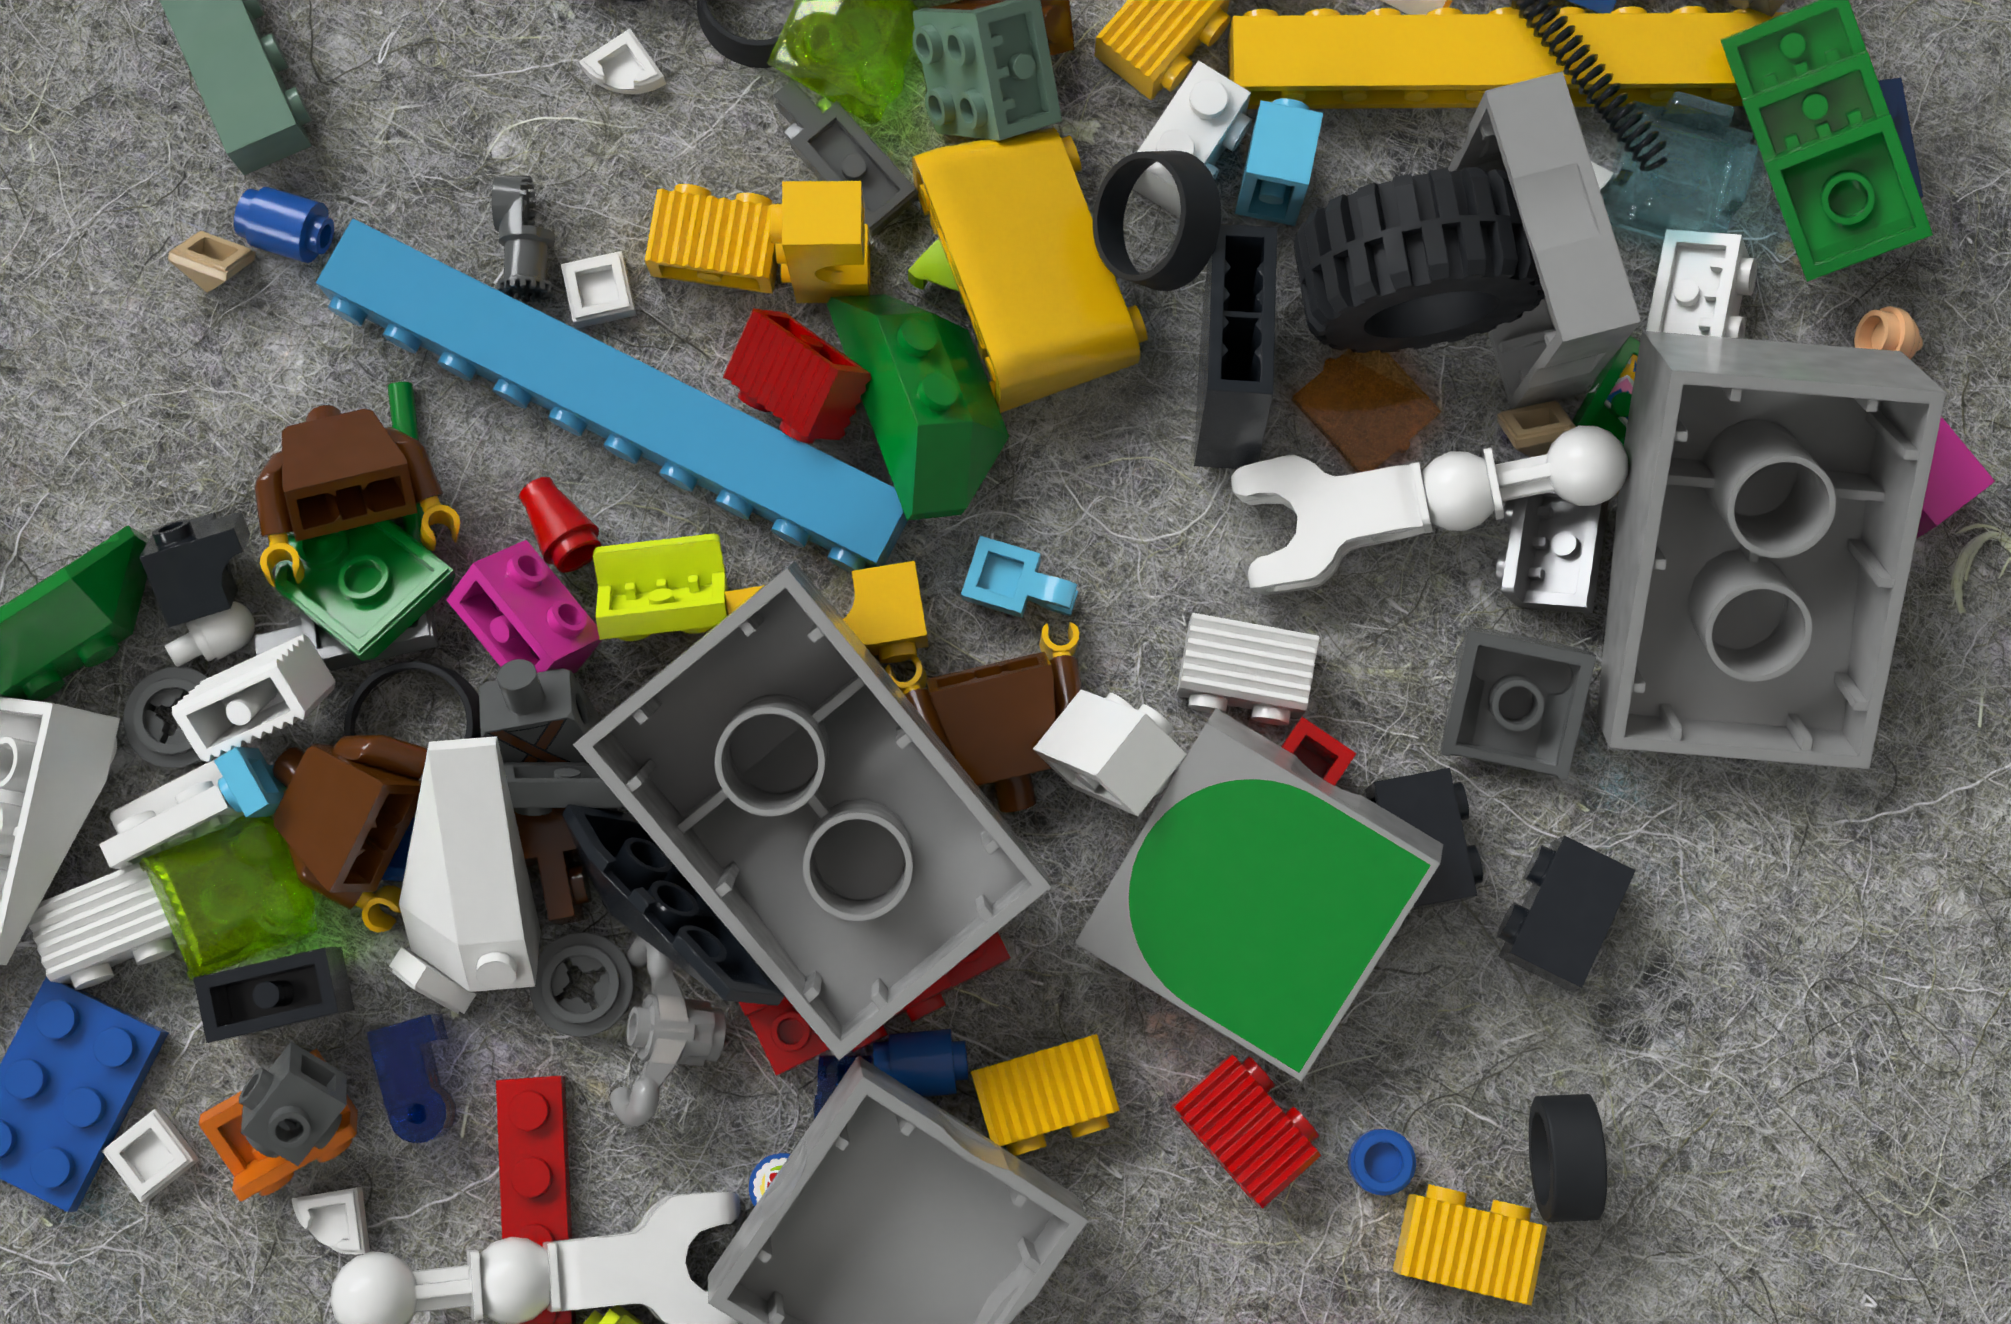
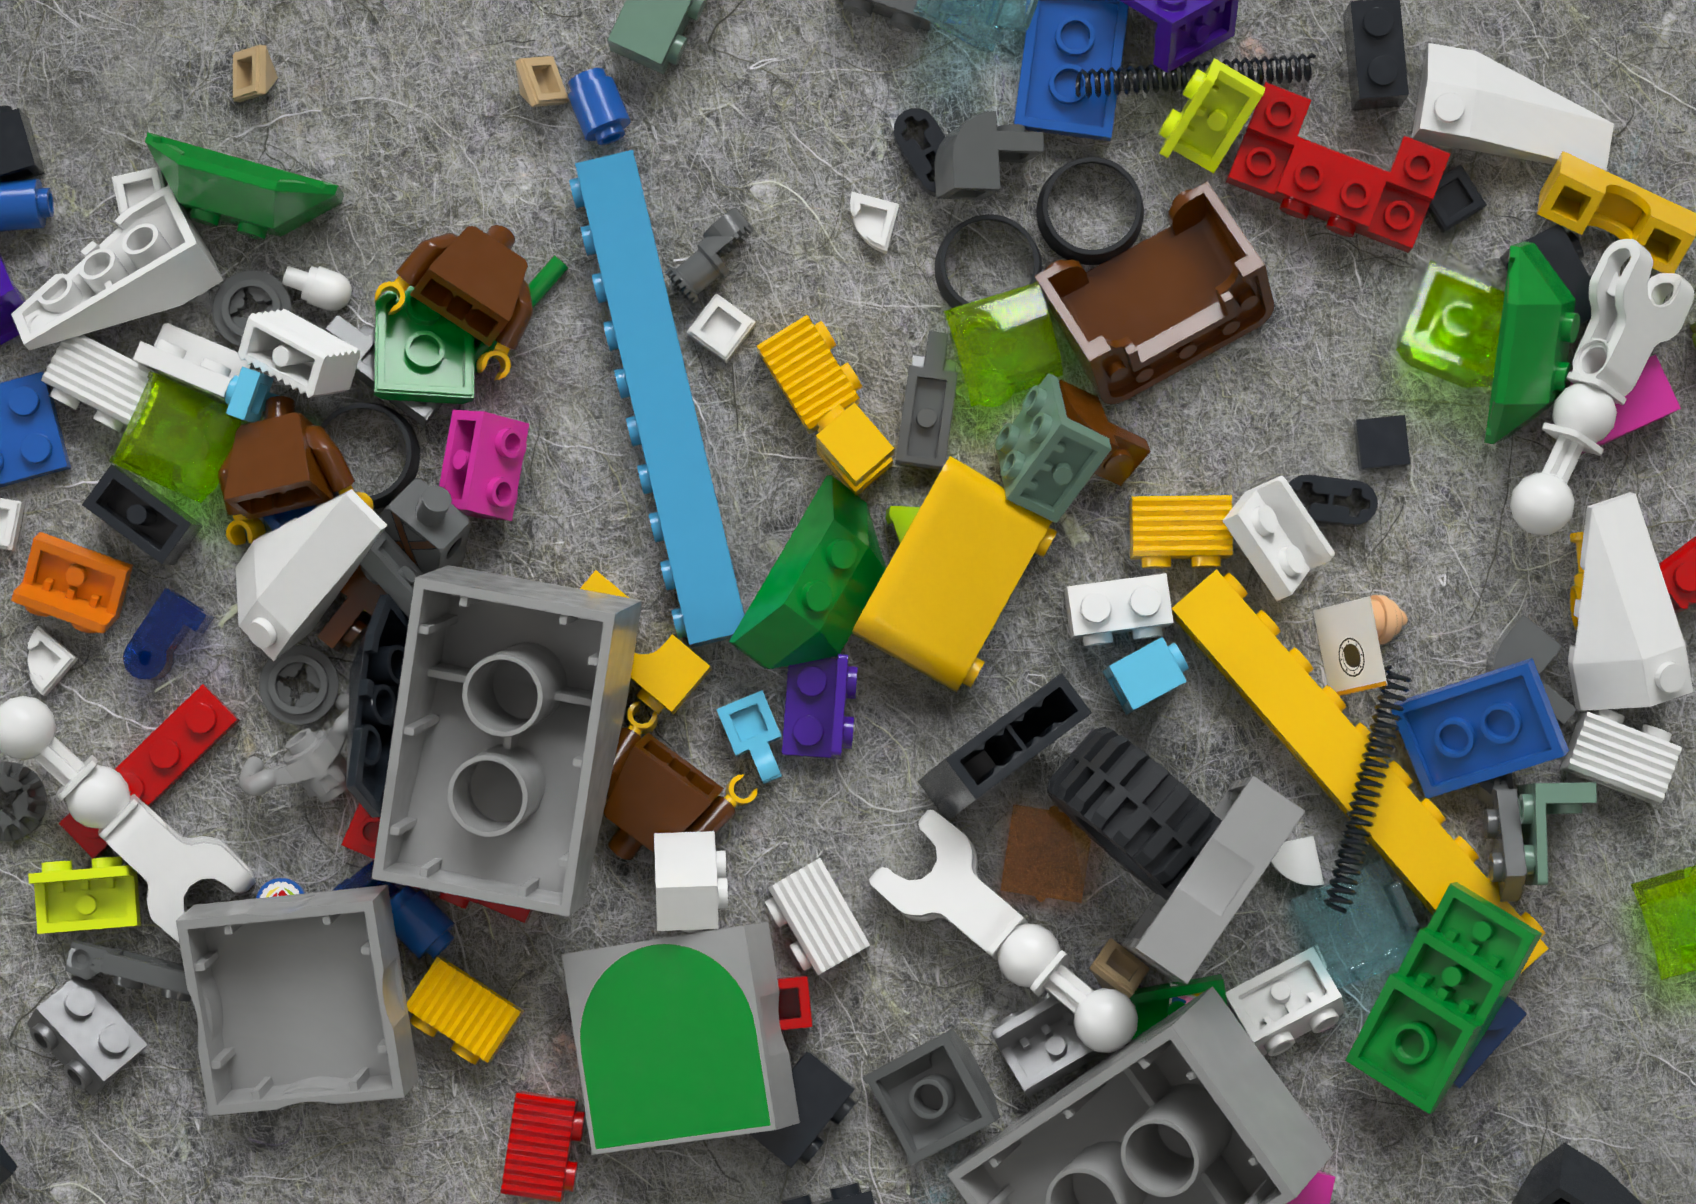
camera: 50 degrees right, 5 degrees up
black brick [140,511,251,628] -> none
dark grey brick [239,1042,347,1166] -> none
white tile [389,947,477,1014] -> none
red cone [519,477,602,573] -> none
neon yellow bracket [593,533,728,641] -> none
red brick [723,308,871,444] -> none
black tyre [1093,150,1221,291] -> none
light nougat plate [1854,306,1923,359] -> none
none -> dark purple bracket [782,654,858,759]

